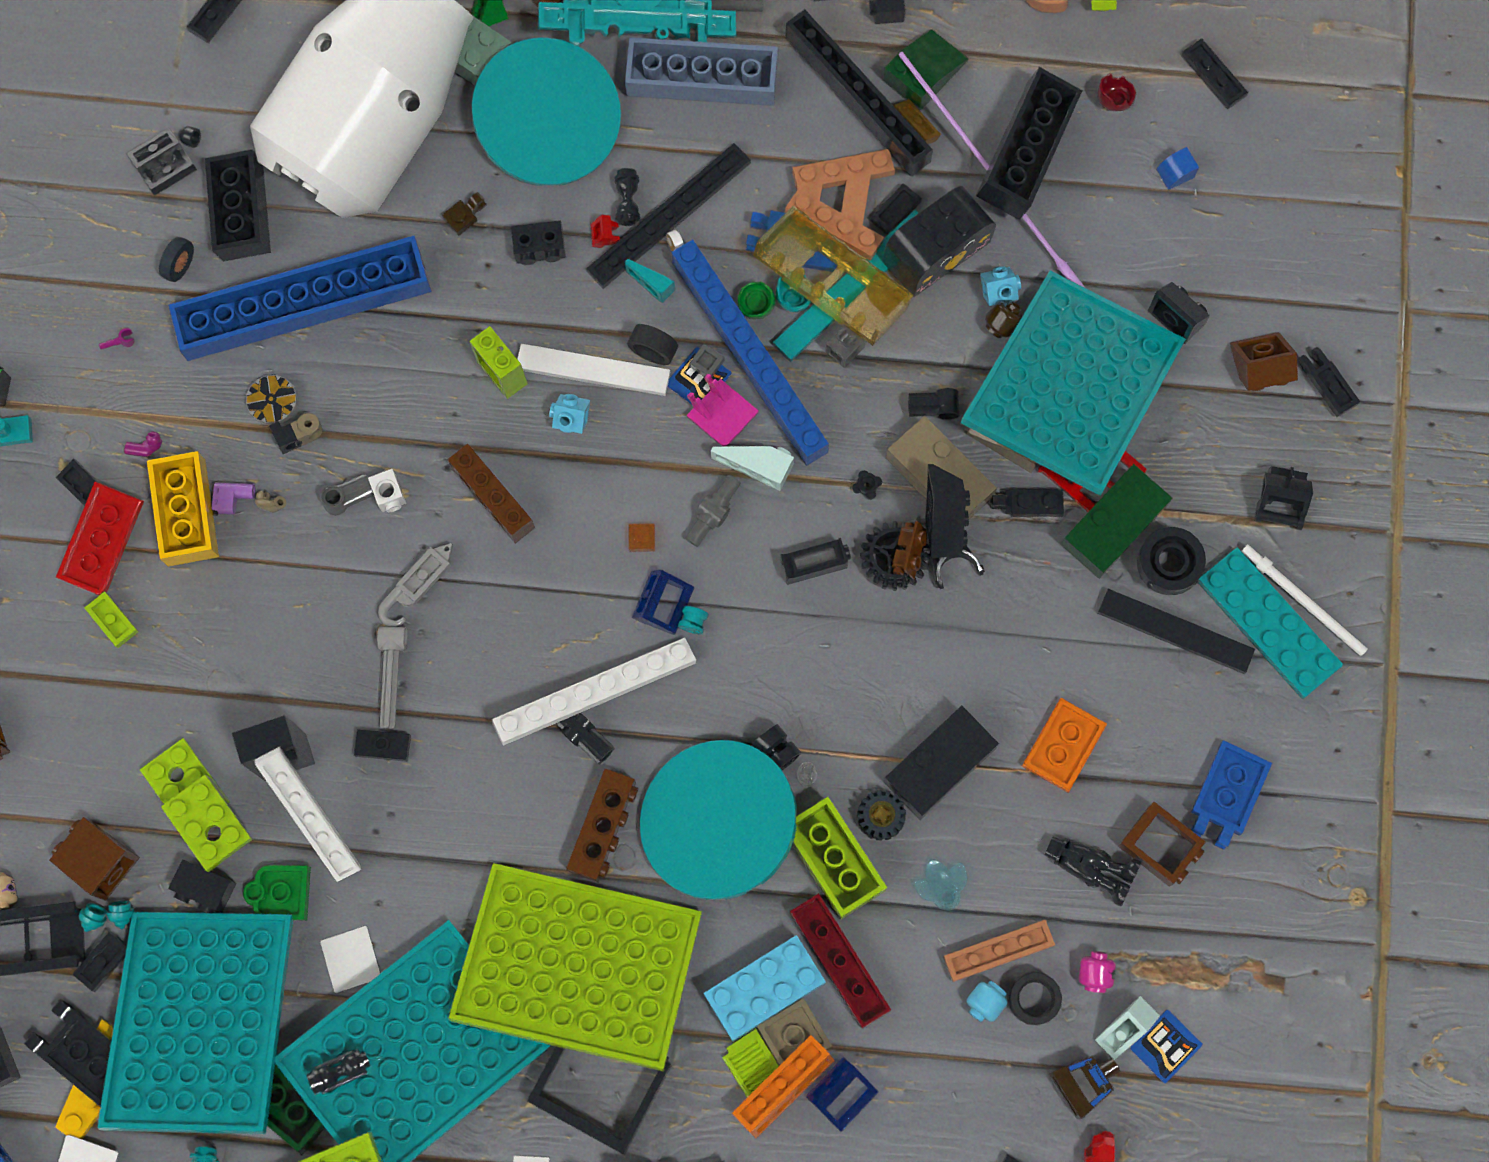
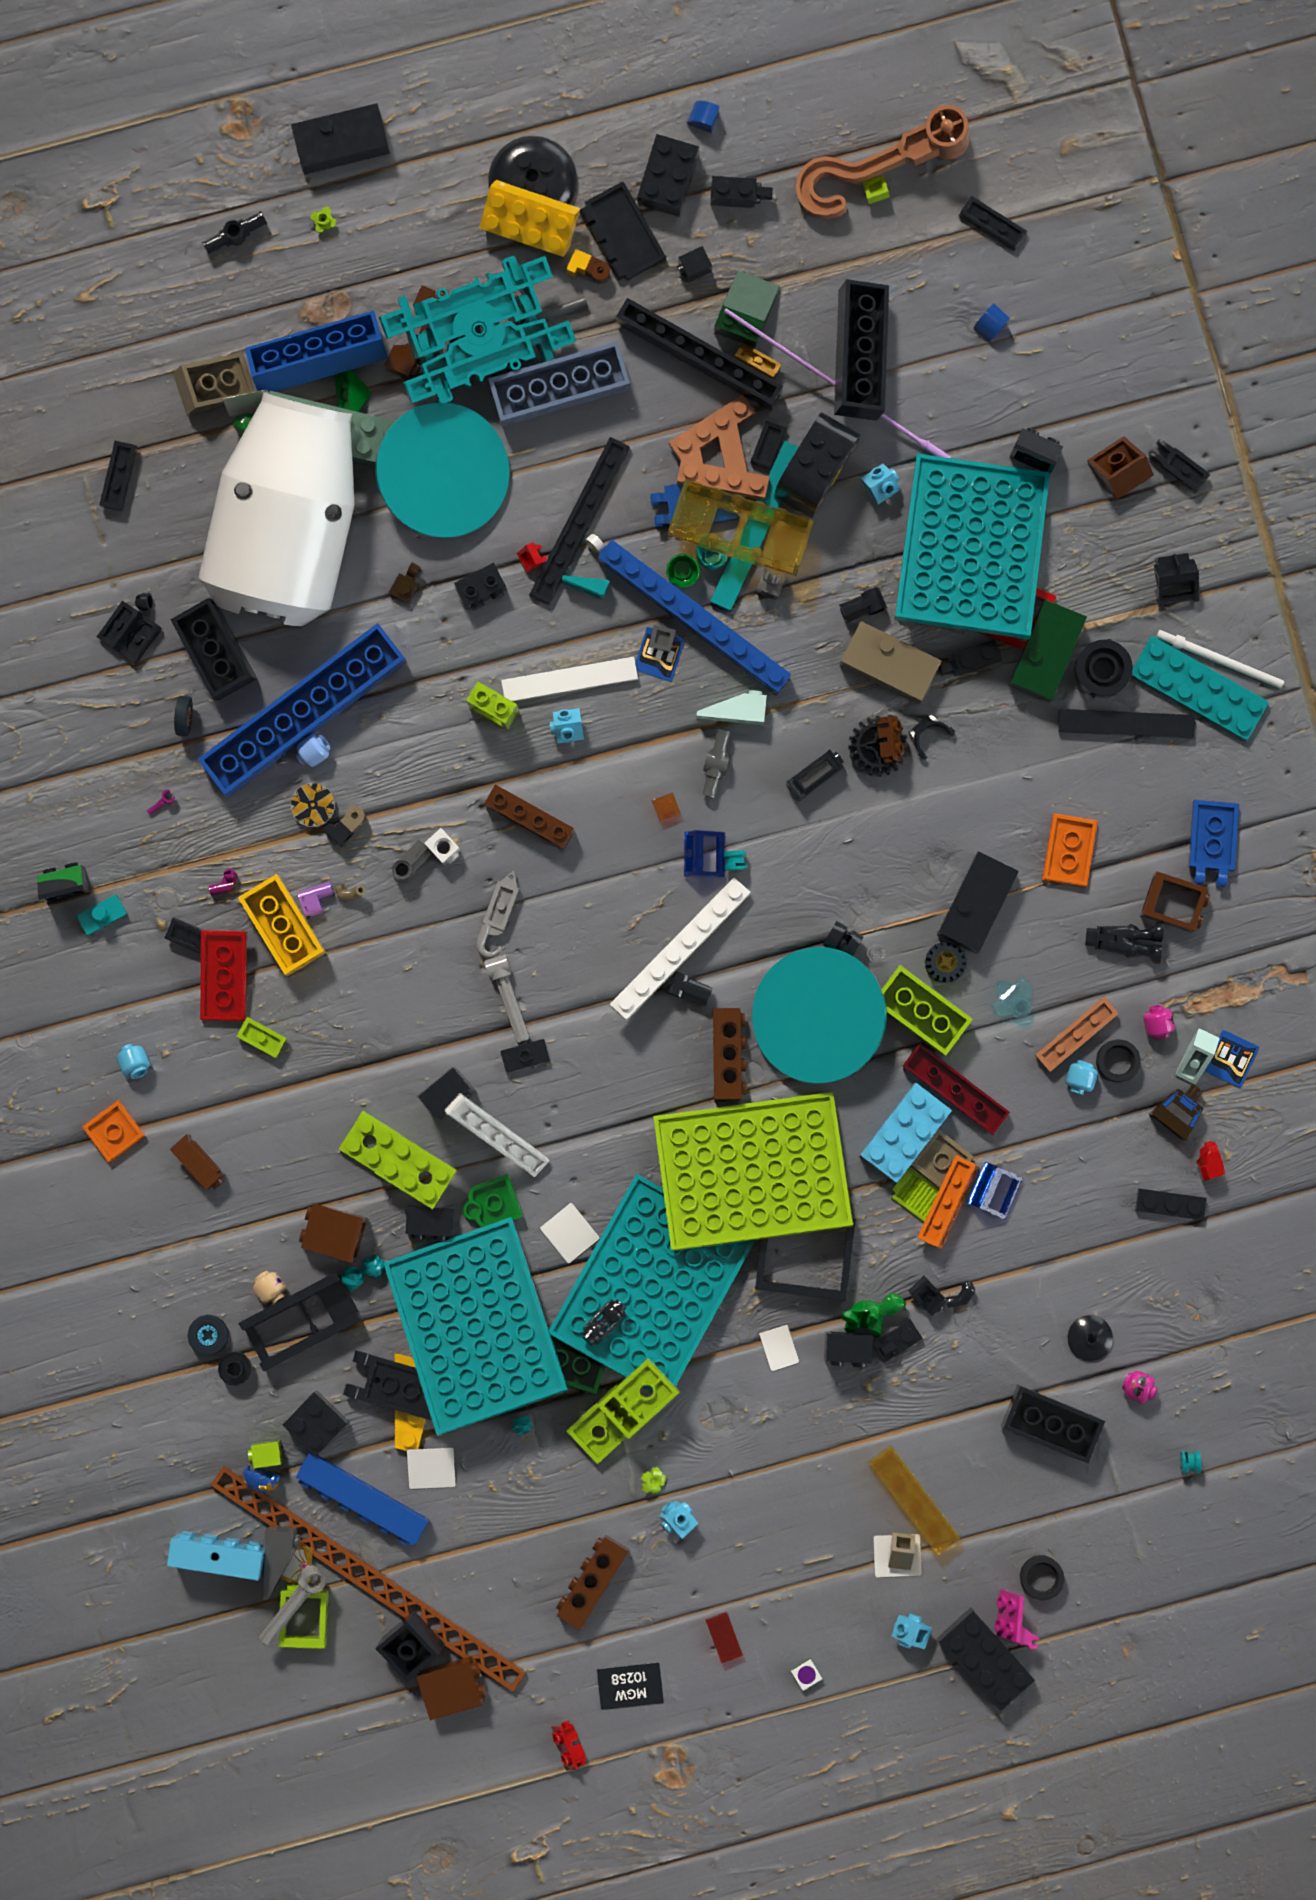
camera: 20 degrees left, 10 degrees up
black plate [72,932,127,992] -> none
black piece [614,168,640,226] -> none
black tyre [627,324,679,365] -> none
dark pink plate [687,374,759,447] -> none
black plate [852,470,882,500] -> none
black slope [925,464,970,558] -> none
dark brown head [985,300,1022,338] -> none
dark red hair [1098,73,1136,111] -> none
none -> light blue head [296,733,330,767]

